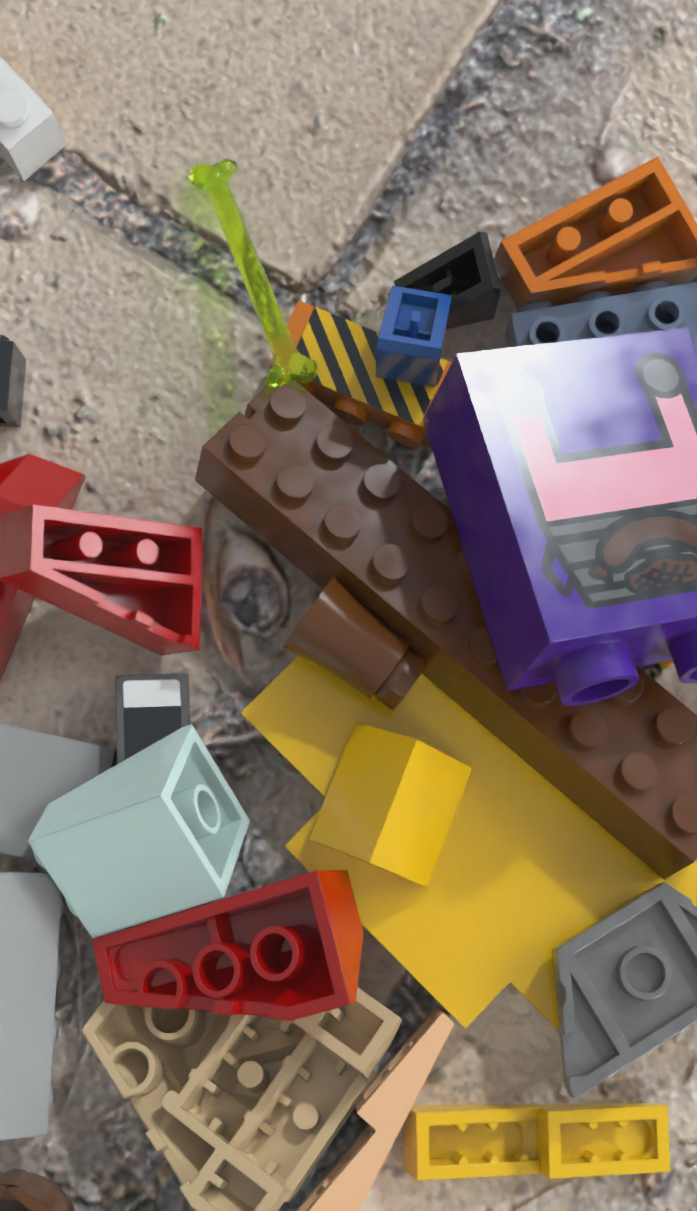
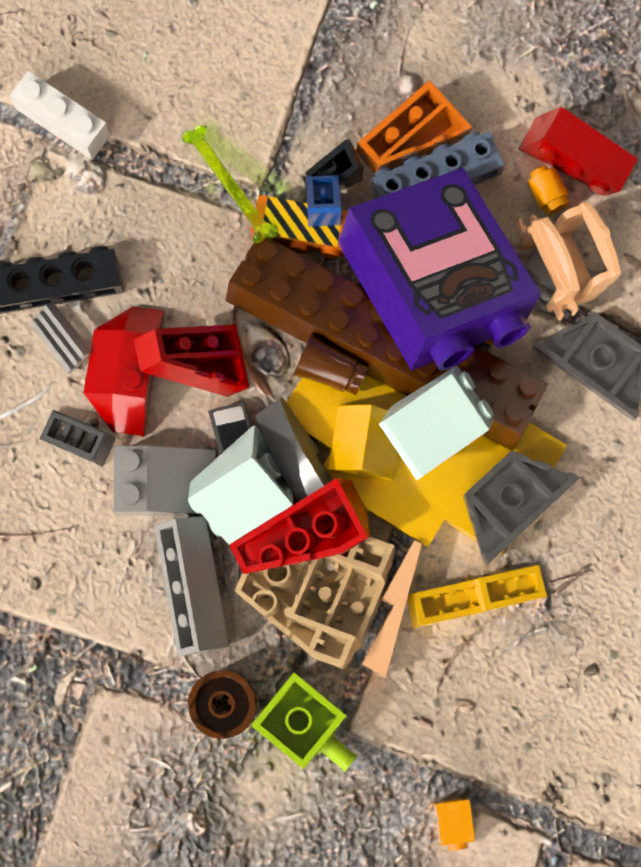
camera: 15 degrees left, 0 degrees up
none -> dark grey slope [255,397,333,502]
none -> light aqua slope [379,366,494,480]

